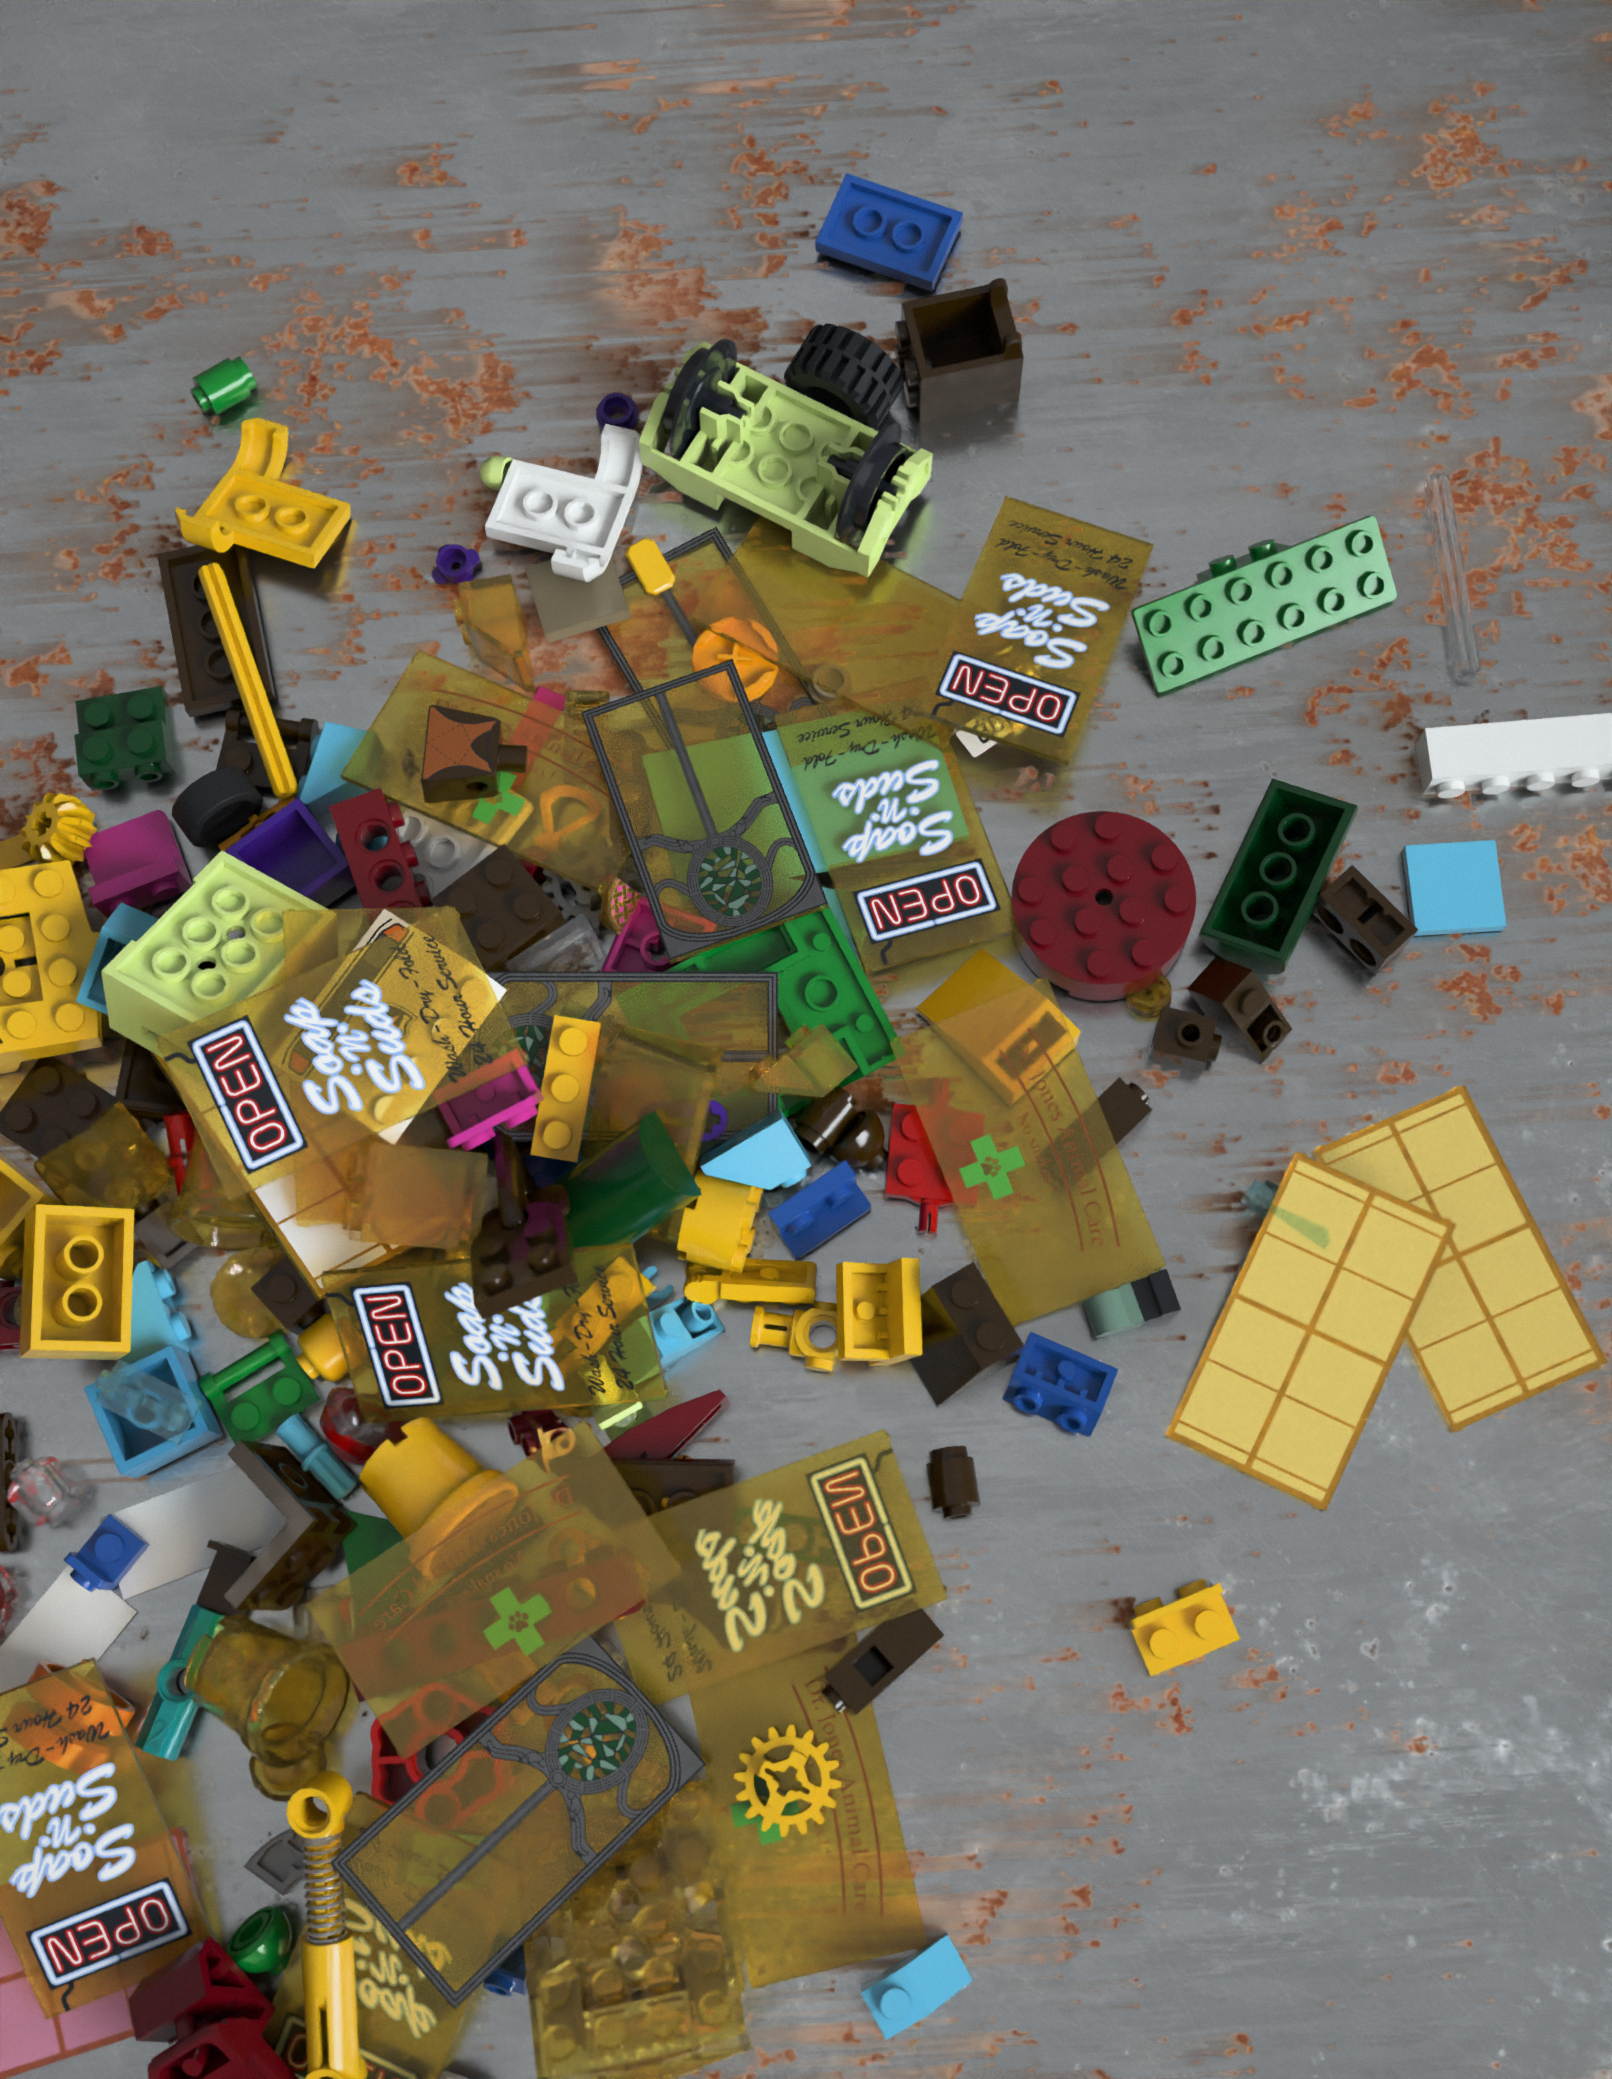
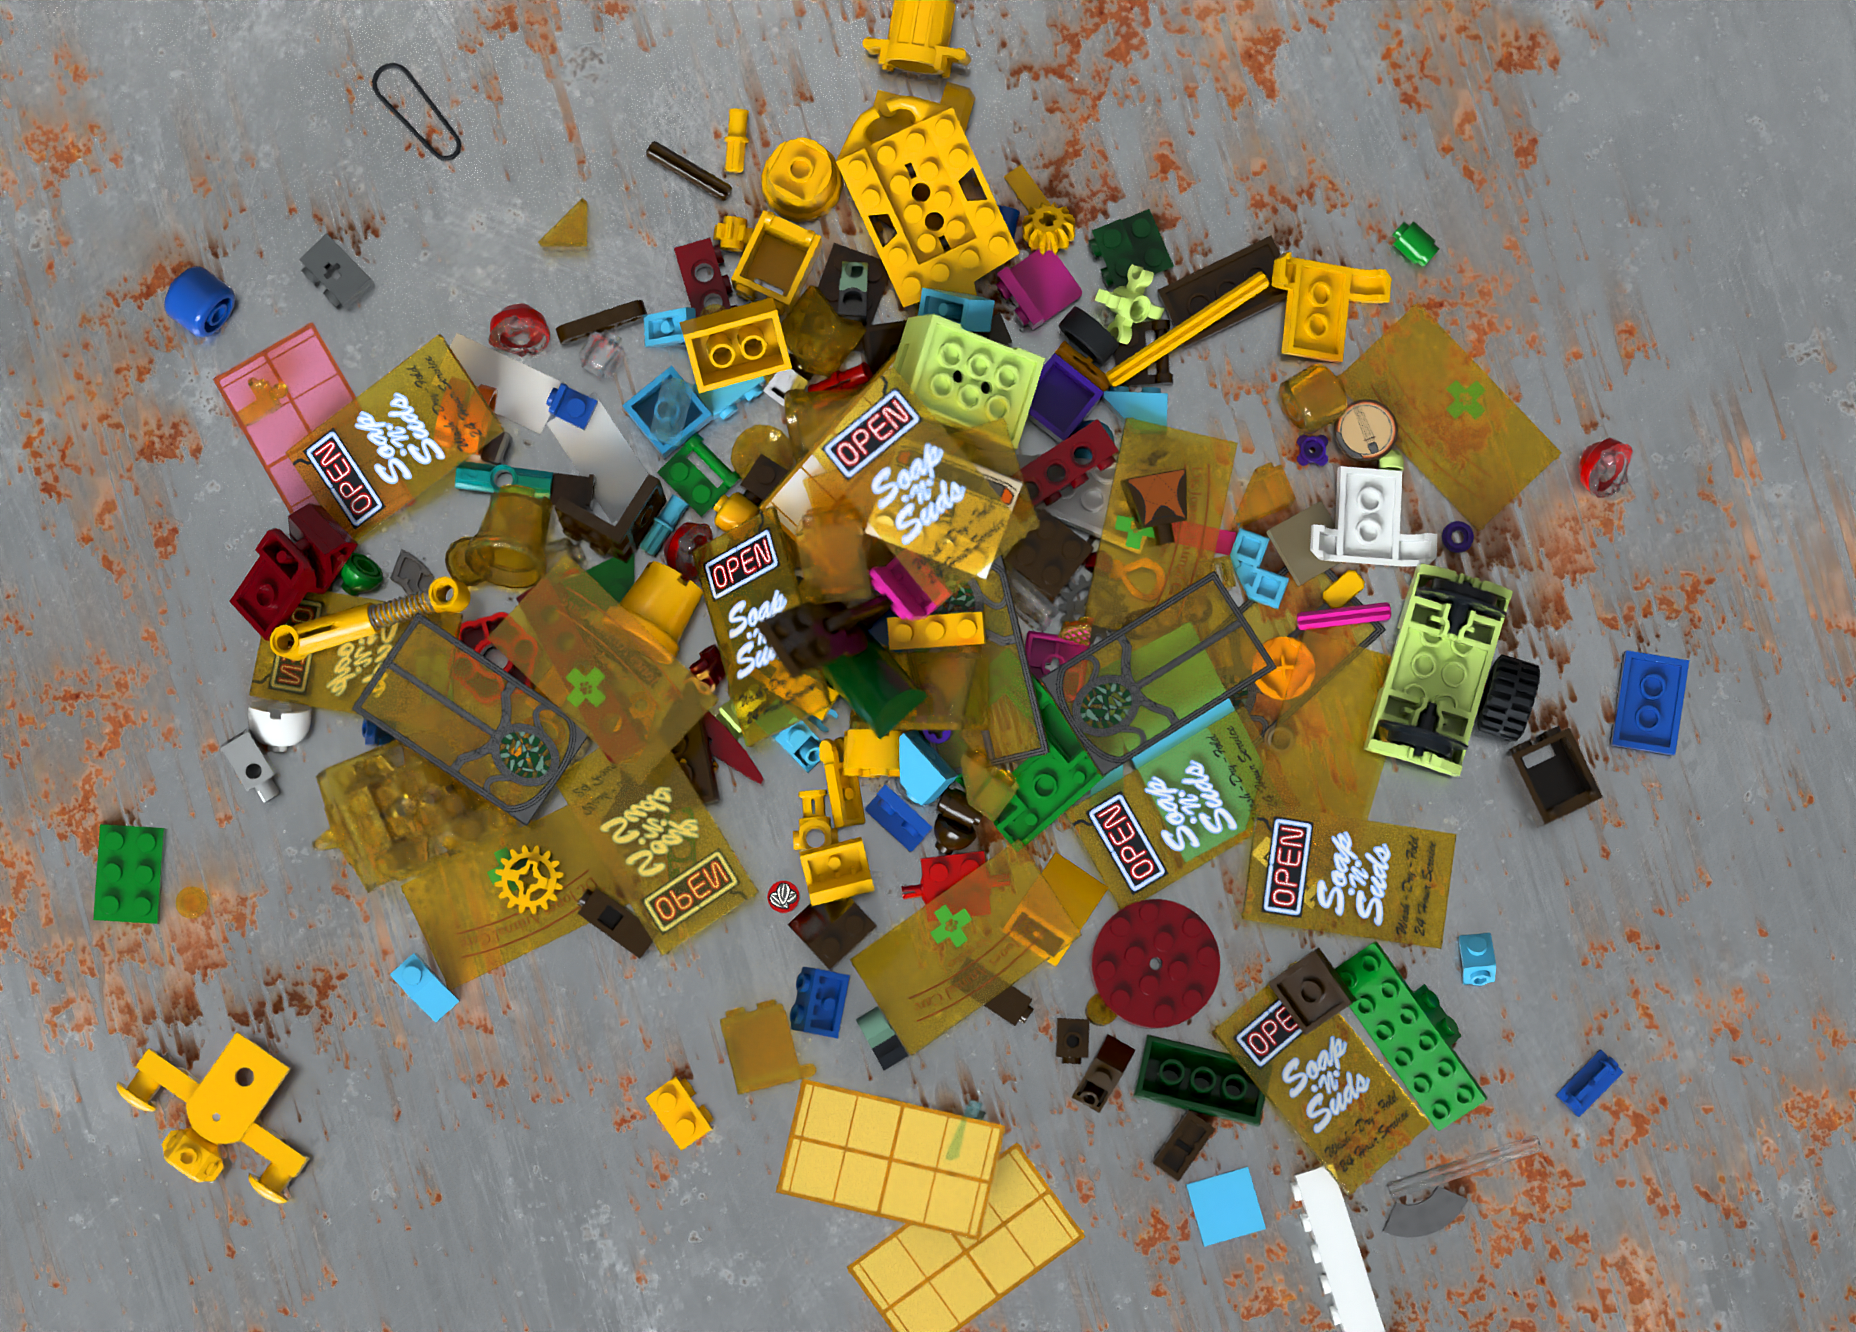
camera: 70 degrees right, 10 degrees up
dark brown brick [926,1446,981,1520] -> none
none -> flat silver slope [480,430,513,465]
none -> medium azure slope [644,307,696,347]
none -> clear yellow container [719,999,817,1095]
none -> tile [767,881,800,913]
none -> leg [838,261,868,324]
none -> yellowish green pin [1095,264,1165,344]
none -> clear yellow piece [1212,961,1431,1196]
none -> medium azure tile [1229,528,1289,609]
none -> dark brown bracket [1268,947,1357,1036]
none -> clear yellow head [1278,364,1348,434]
none -> dark pink axle [1297,602,1391,630]
none -> clear yellow piece [1334,302,1562,532]
none -> piece [1334,399,1398,462]
none -> flat silver tile [1383,1186,1468,1238]
none -> medium azure bracket [1458,933,1496,986]
none -> blue hinge [1556,1050,1624,1117]
none -> clear hair [1578,438,1633,498]

